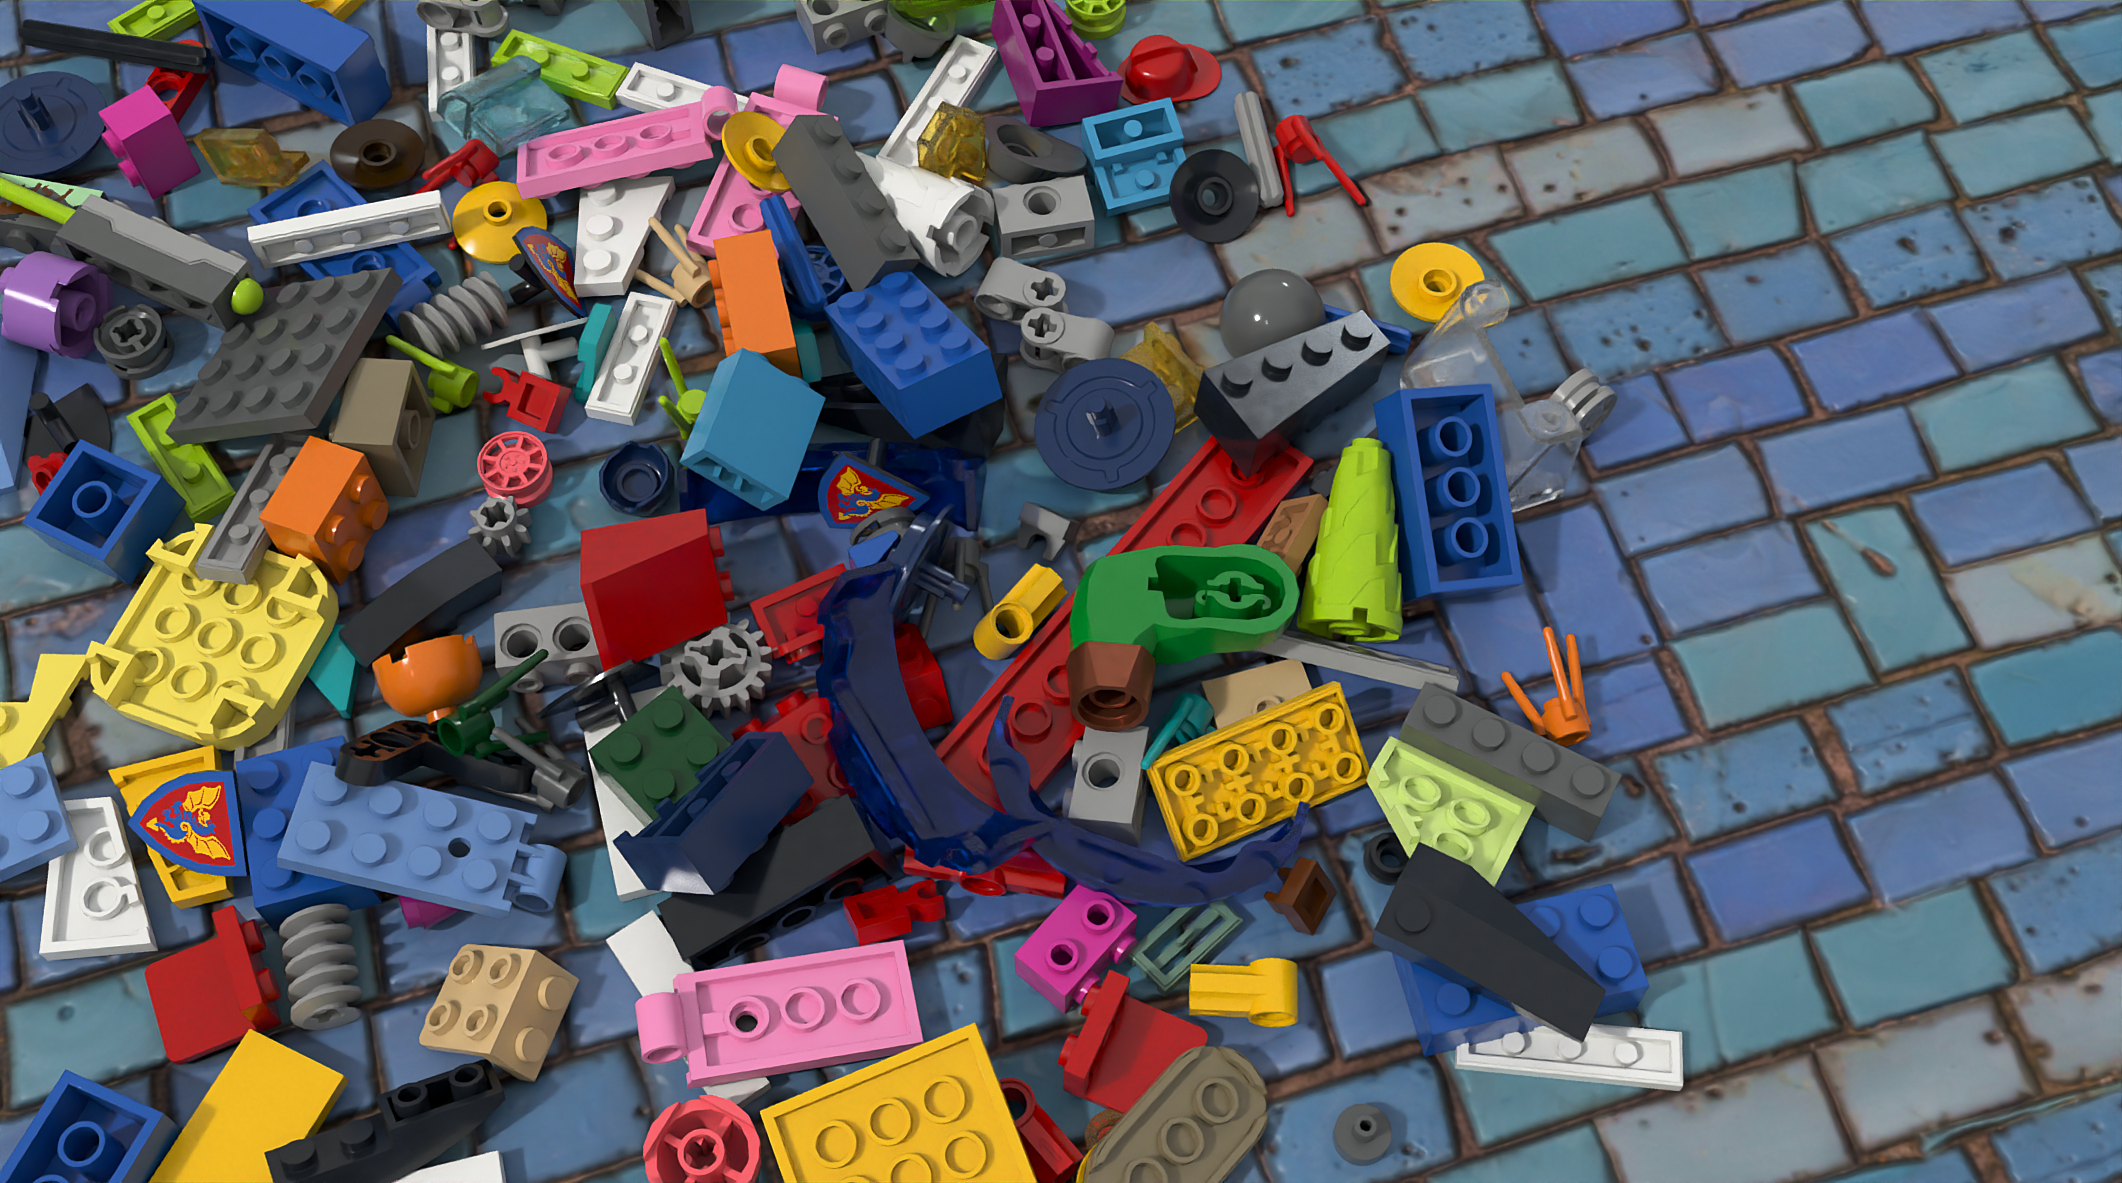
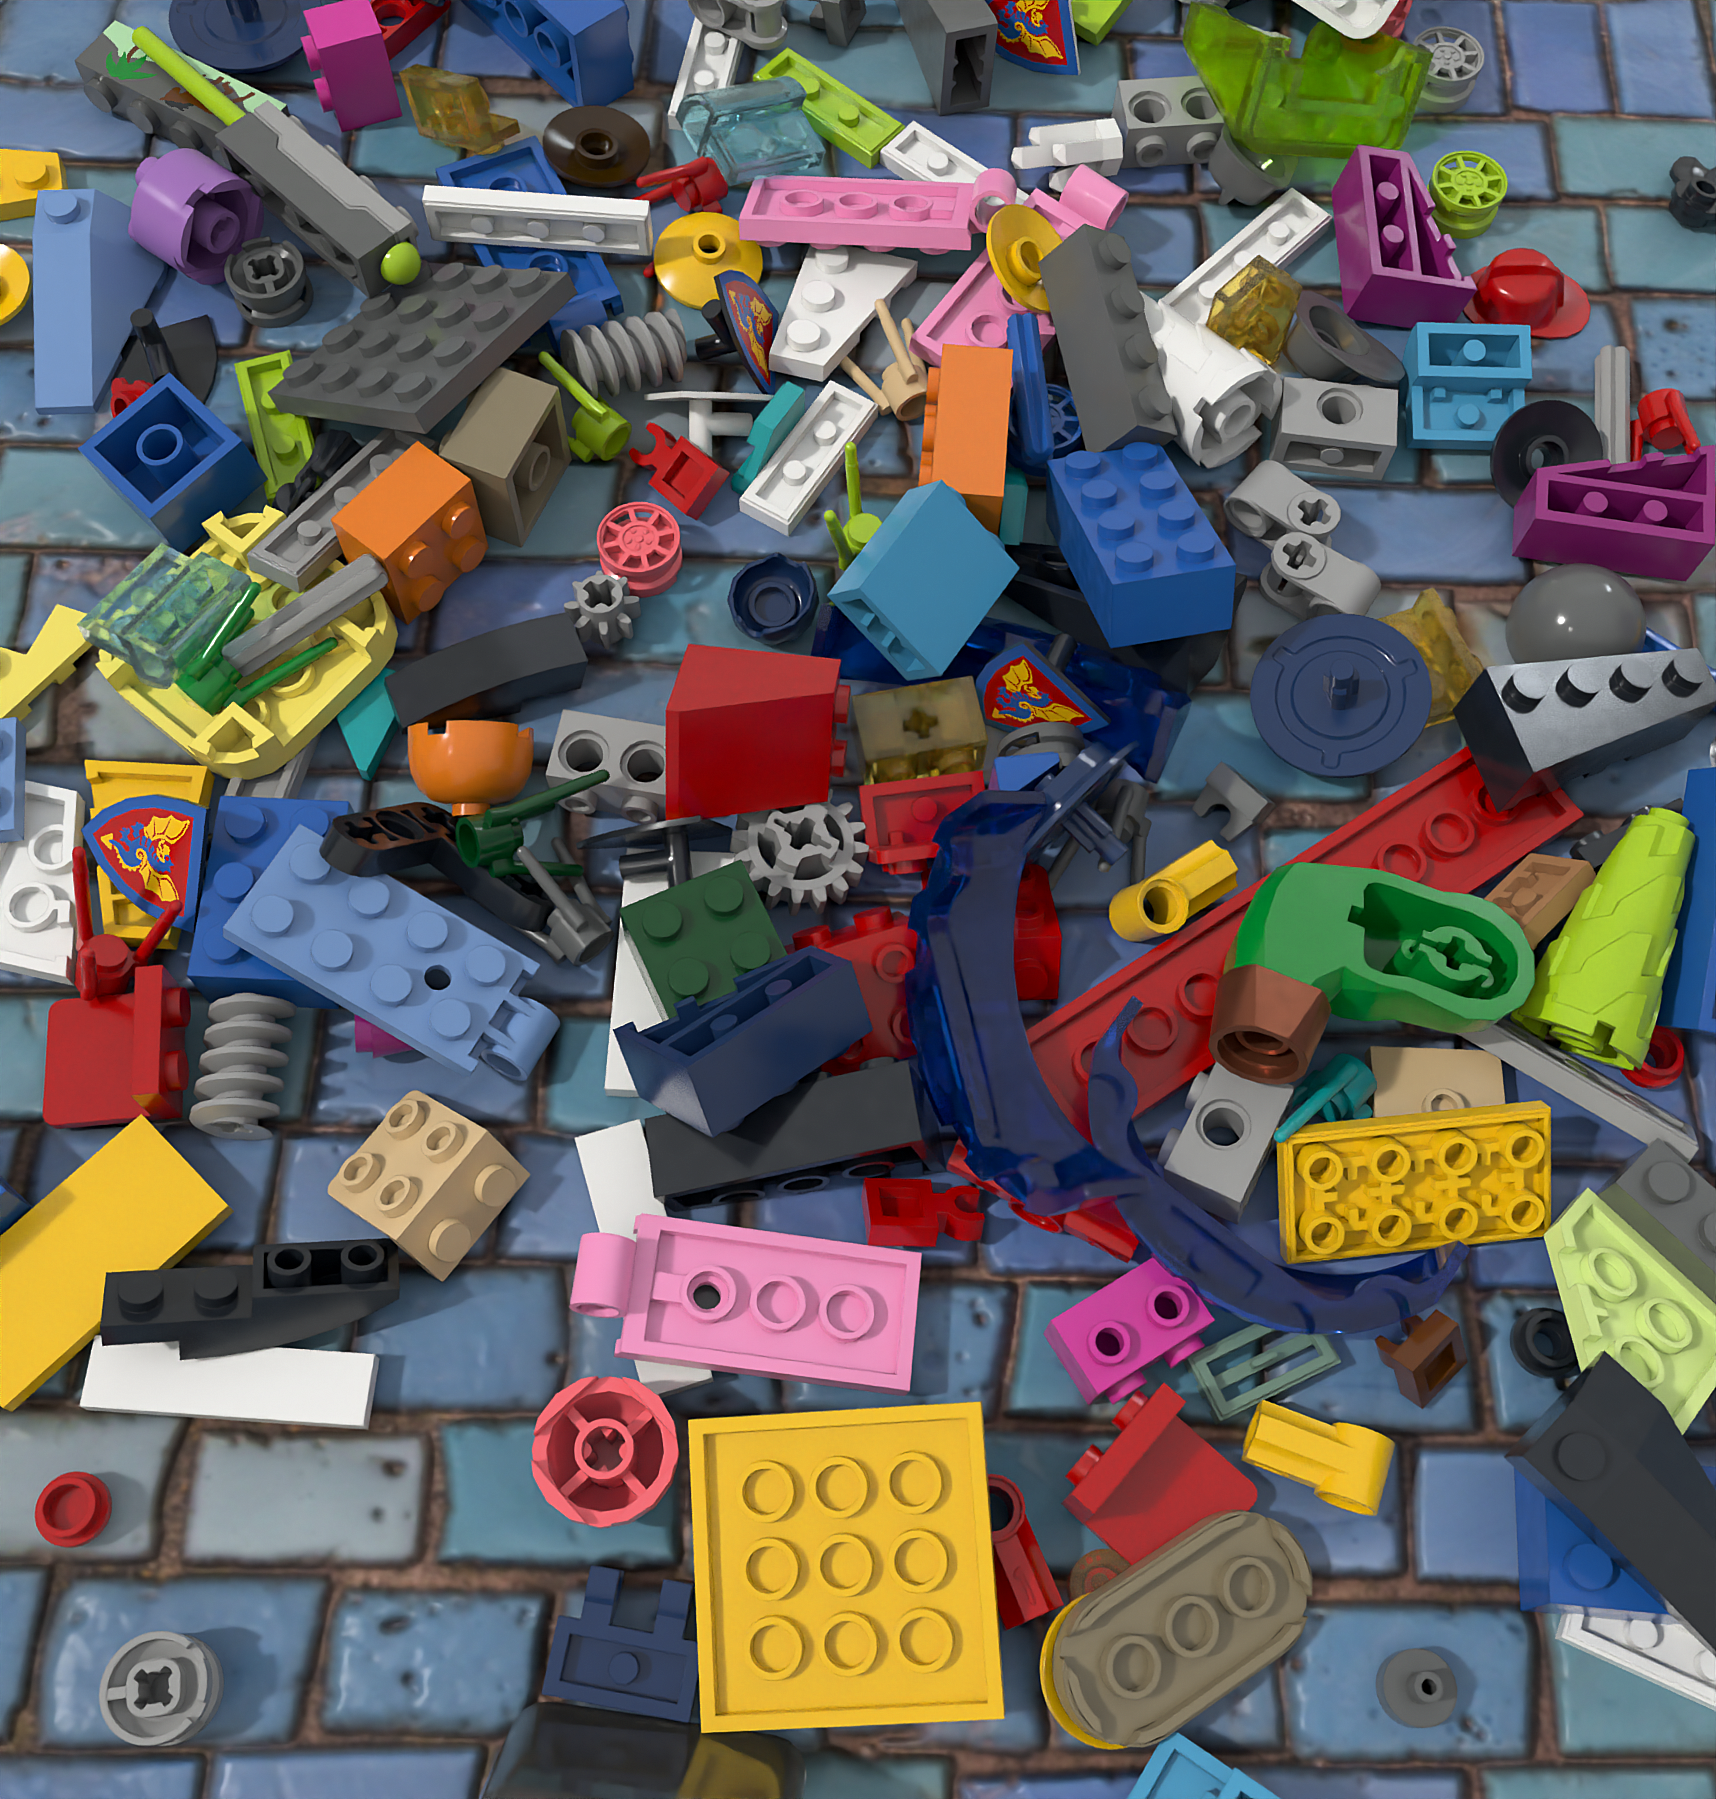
camera: 15 degrees right, 5 degrees up
none -> red plant [72,846,183,1001]
none -> clear light blue brick [77,543,254,689]
none -> green plant [174,582,338,717]
none -> light grey axle [222,554,389,677]
none -> black piece [272,429,363,517]
none -> clear yellow brick [850,676,988,785]
none -> white rock [1011,118,1123,193]
none -> magenta wedge [1512,445,1716,582]
none -> red plate [1619,1026,1684,1089]

